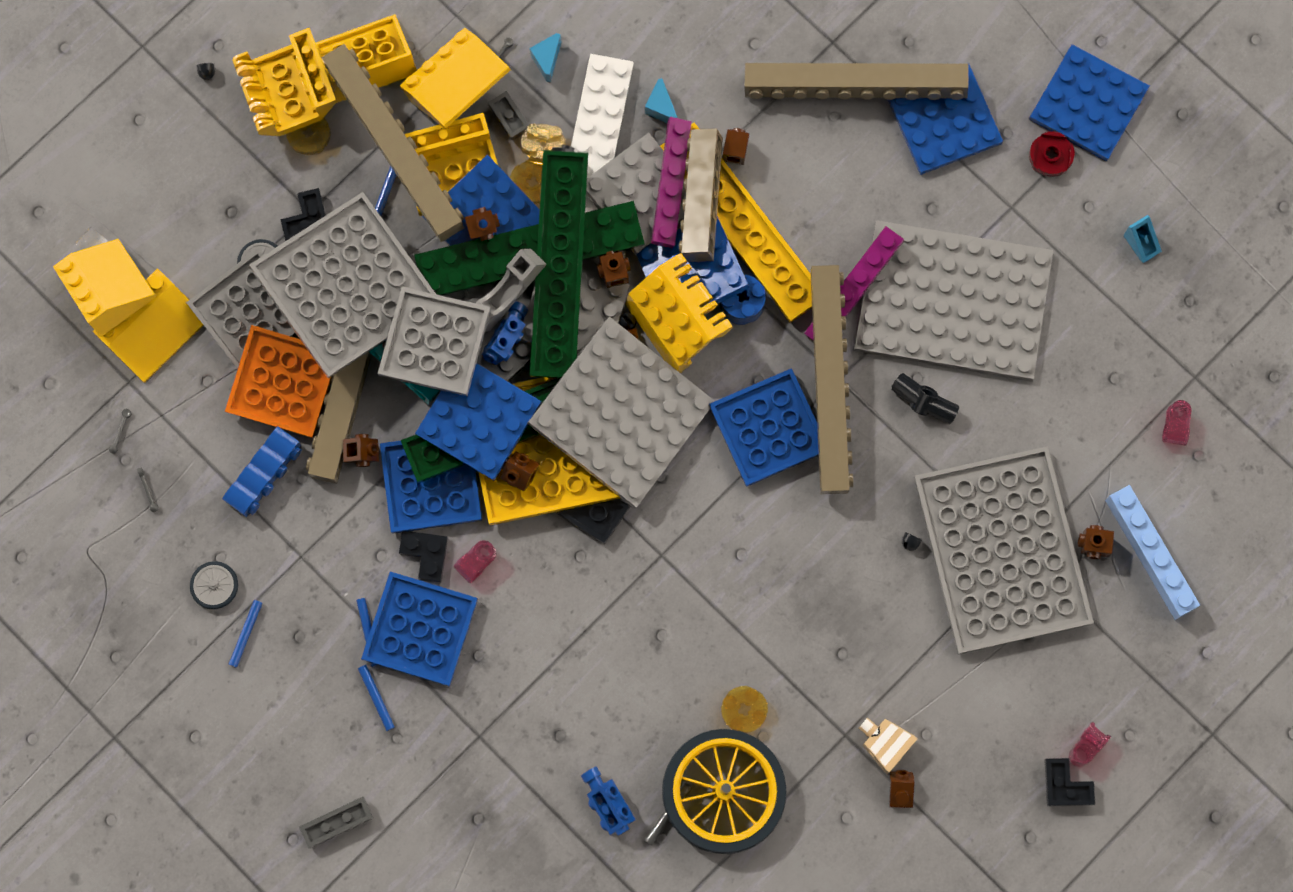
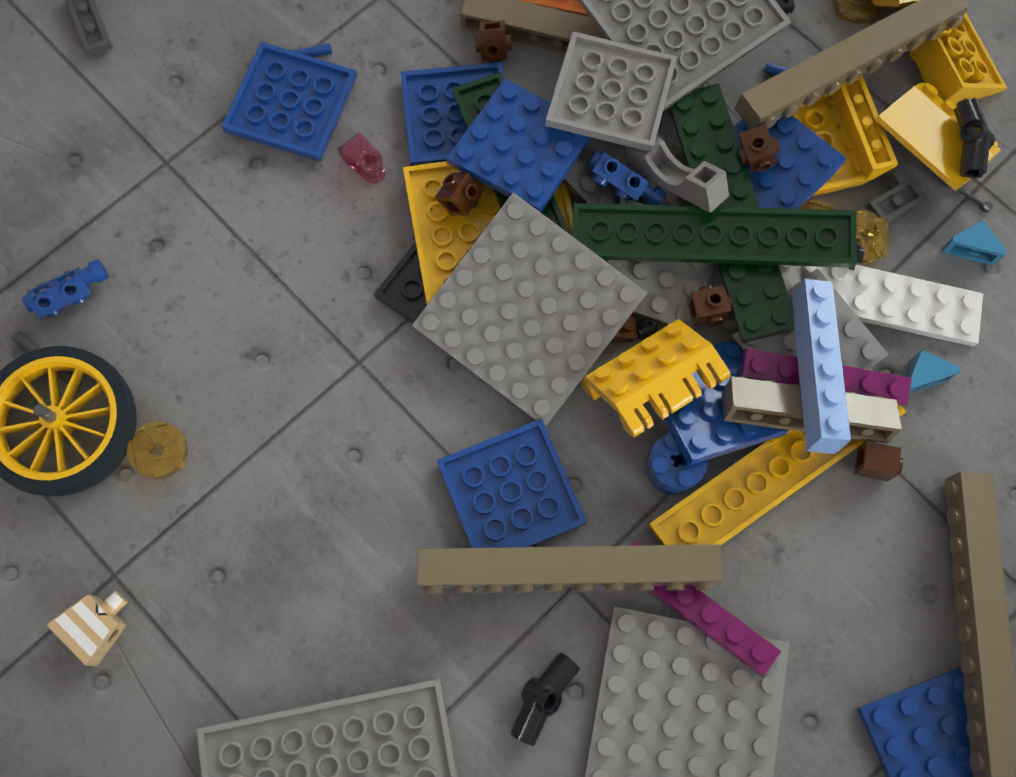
camera: 85 degrees right, 5 degrees down
blue bar [358,665,395,731] -> none
black plate [399,531,448,583] -> none
reddish brown bracket [889,770,915,808] -> none
black hinge [902,532,922,551] -> none
none -> light blue brick [791,279,851,454]
none -> black piece [954,98,995,179]

